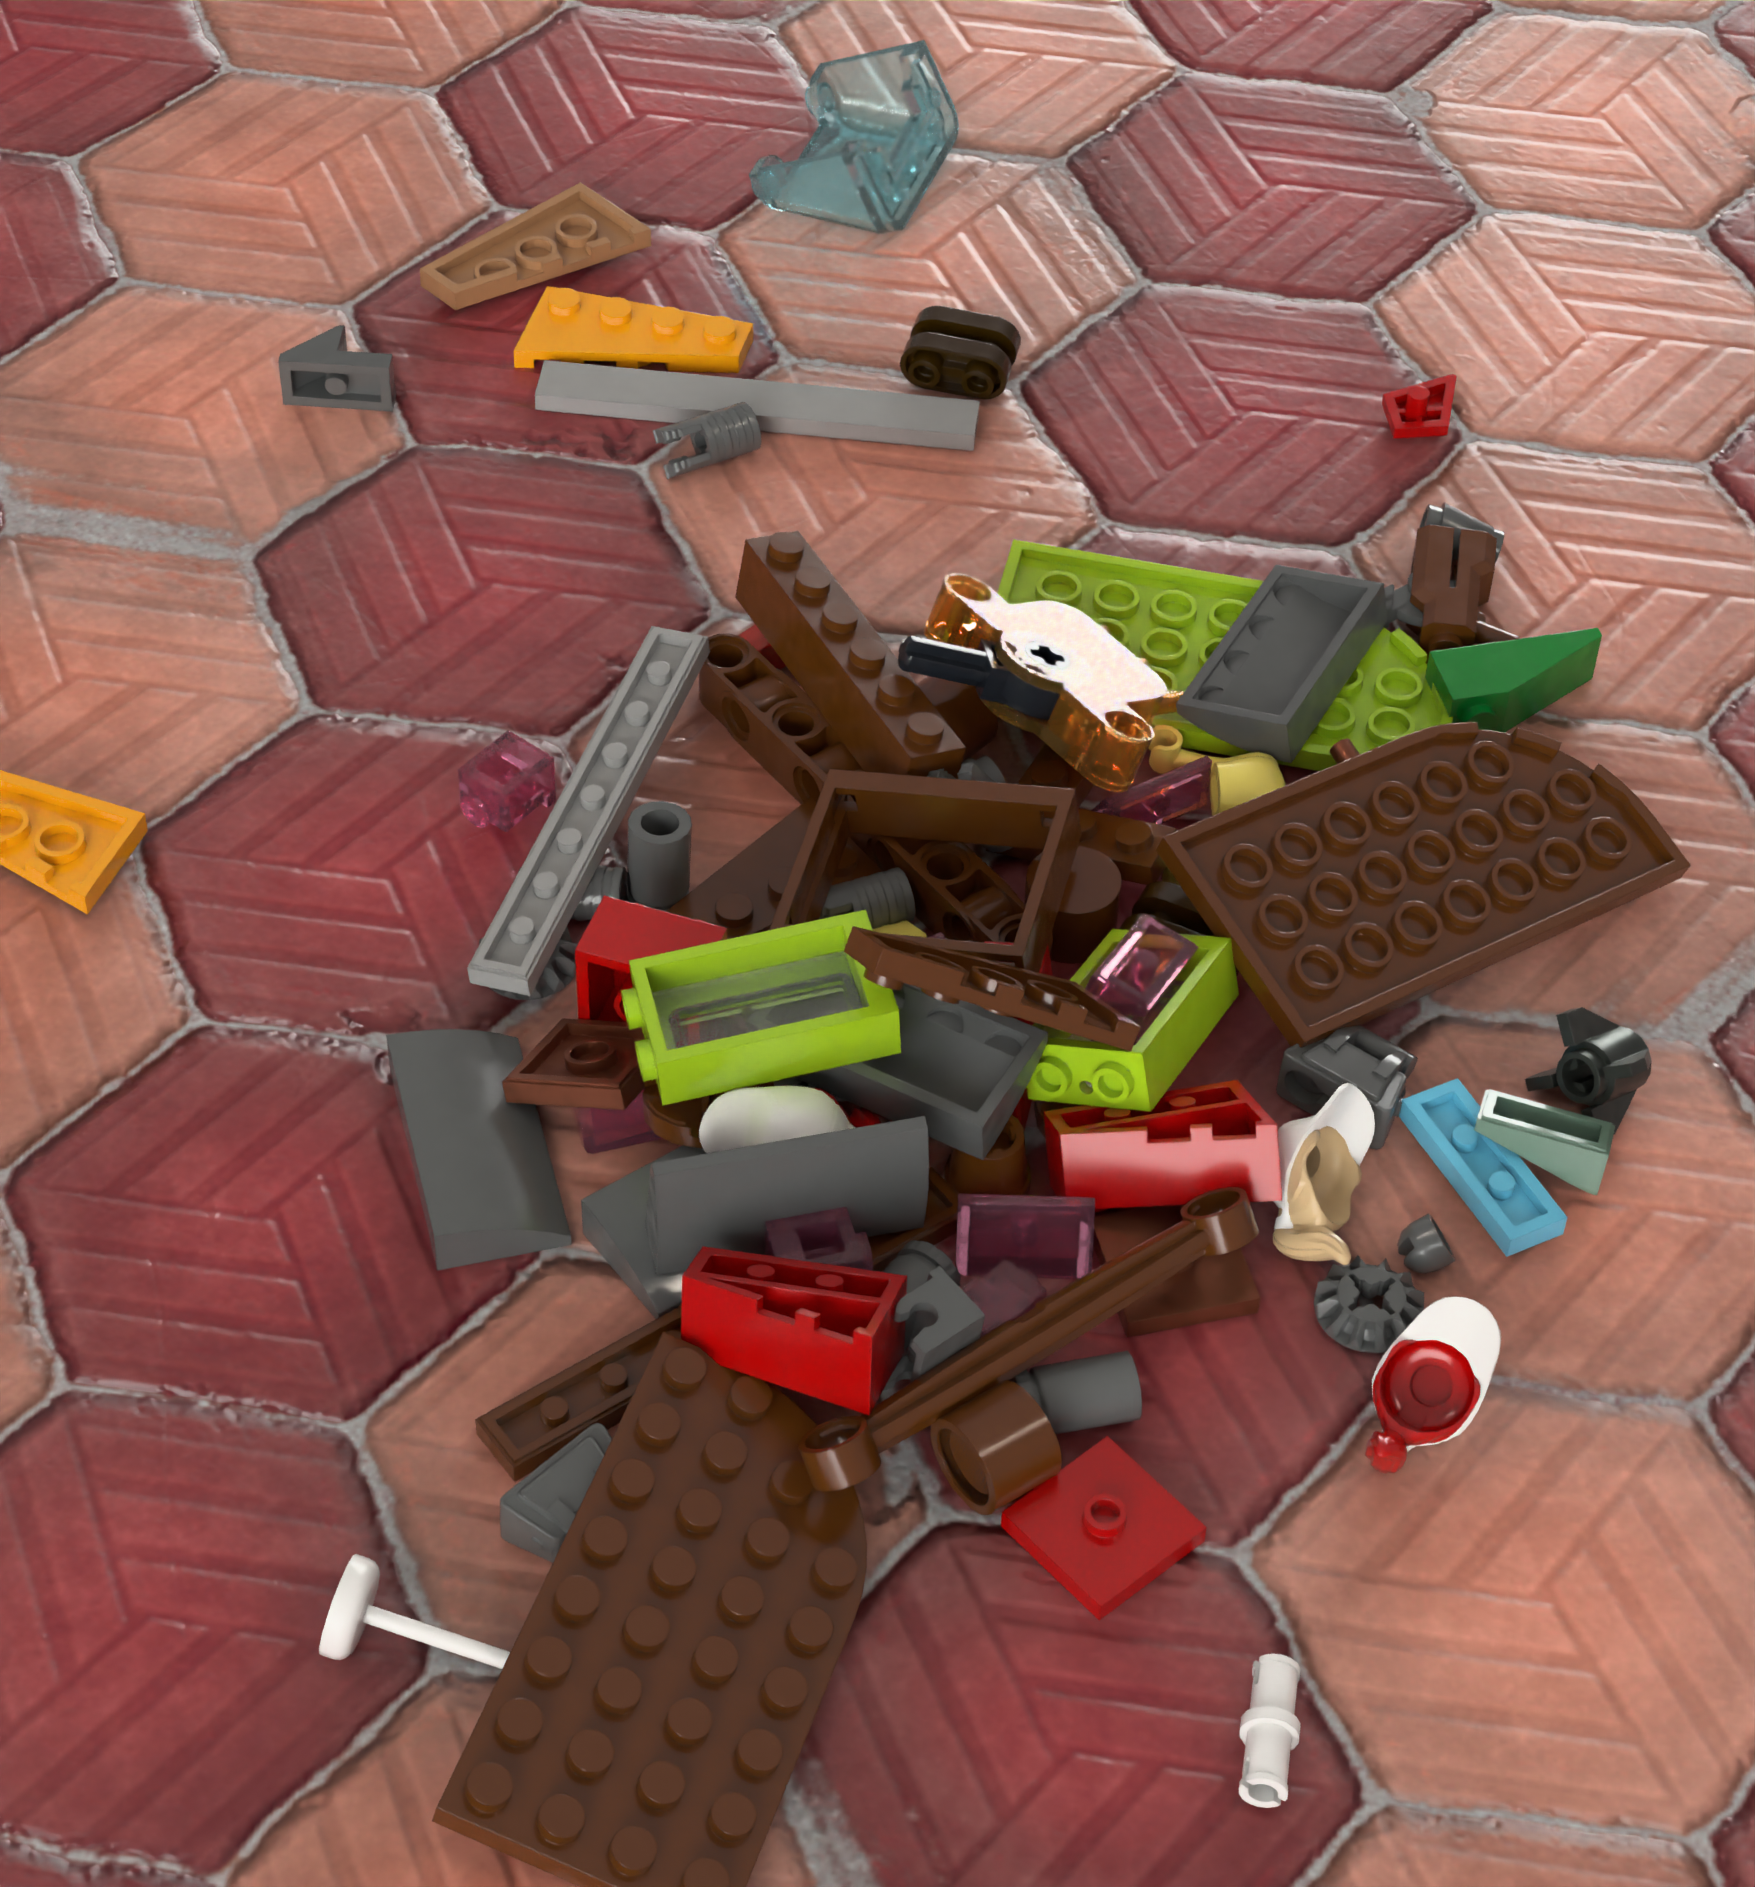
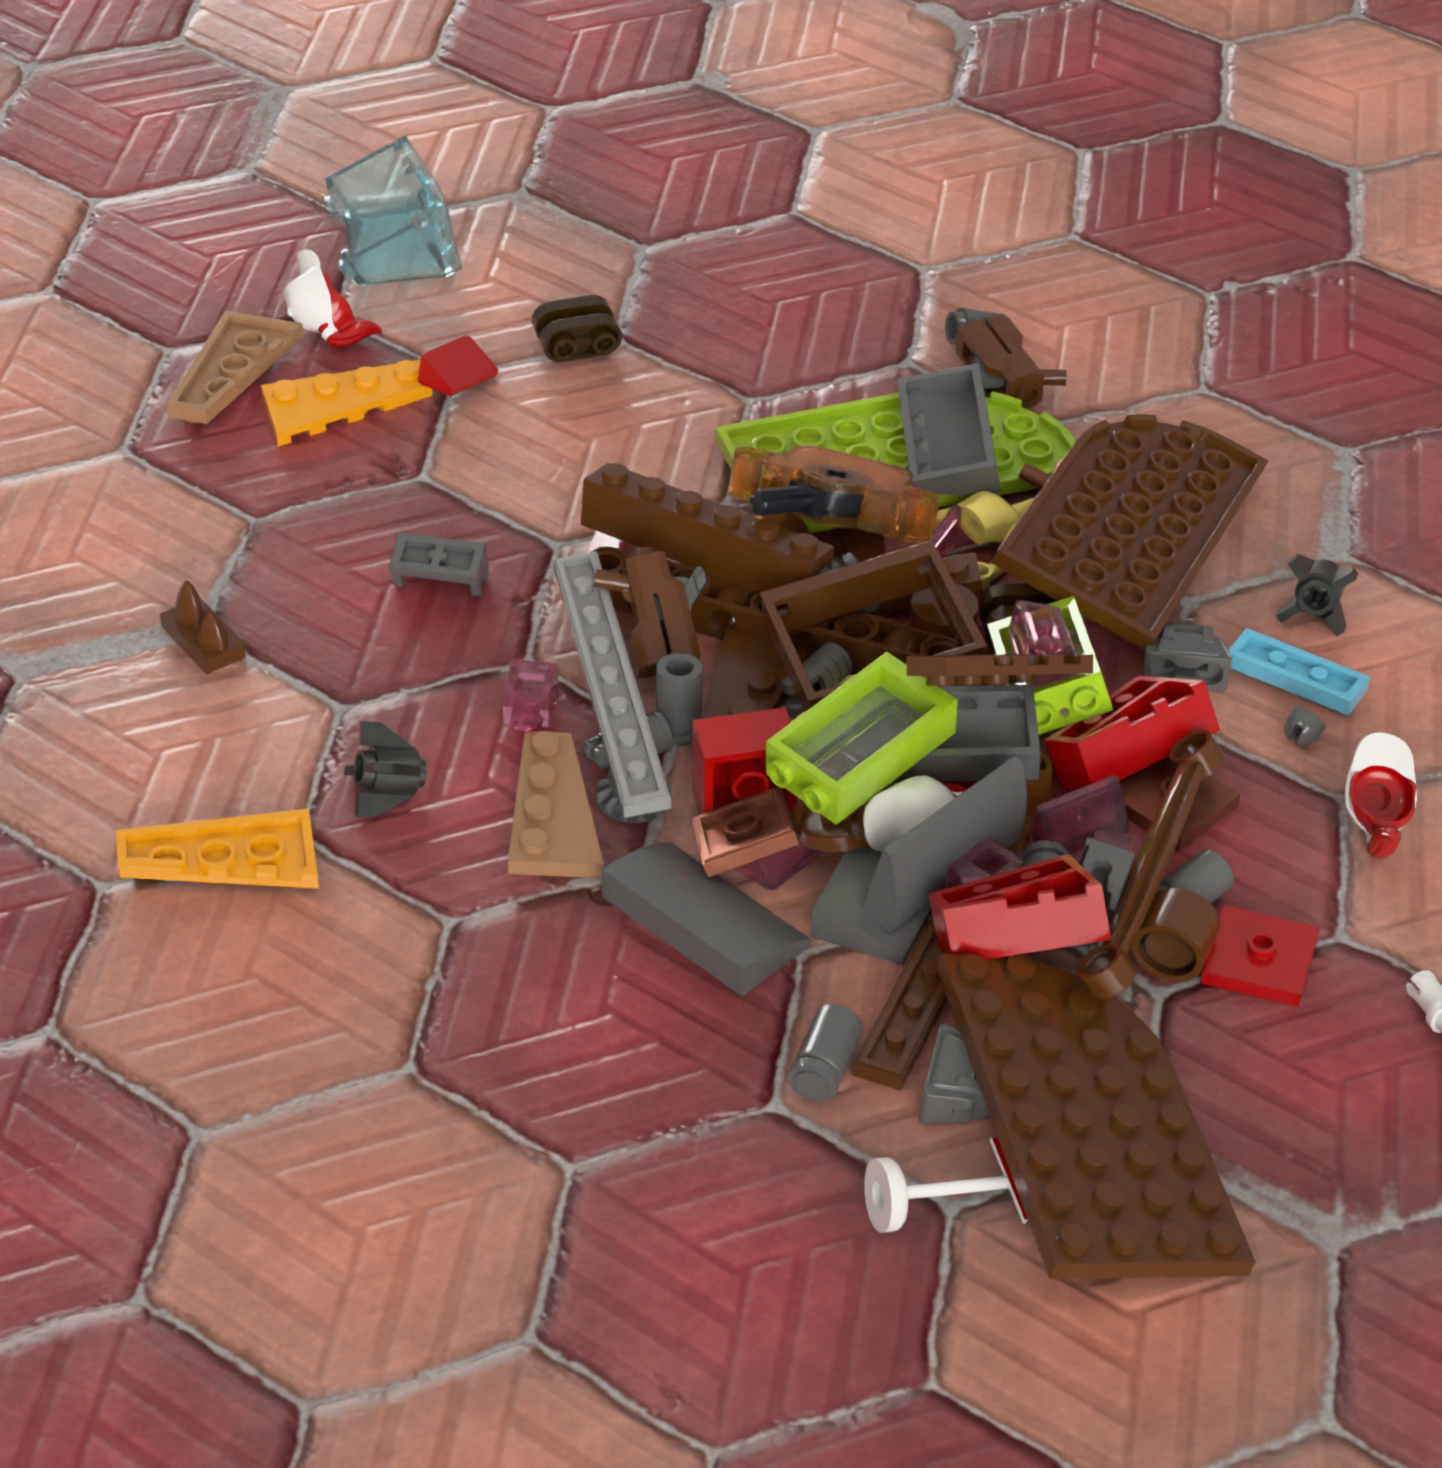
camera: 30 degrees left, 5 degrees down
dark grey slope [278,325,396,412] -> none
light grey tile [535,360,980,451] -> none
dark grey hinge [652,402,761,479] -> none
tan hair [1272,1083,1375,1265] -> none
dark grey gear [1314,1255,1424,1353] -> none
red piece [1382,374,1457,439] -> none
green slope [1425,628,1602,733] -> none
sand green slope [1474,1089,1616,1196] -> none
none -> reddish brown tile [160,581,246,674]
none -> white hair [284,250,382,349]
none -> pearl dark grey brick [344,721,427,817]
none -> dark grey hinge [389,533,489,597]
none -> red slope [418,335,498,396]
none -> medium nougat wing [508,731,604,878]
none -> reddish brown piece [593,547,707,678]
none -> dark grey piece [788,1004,863,1102]

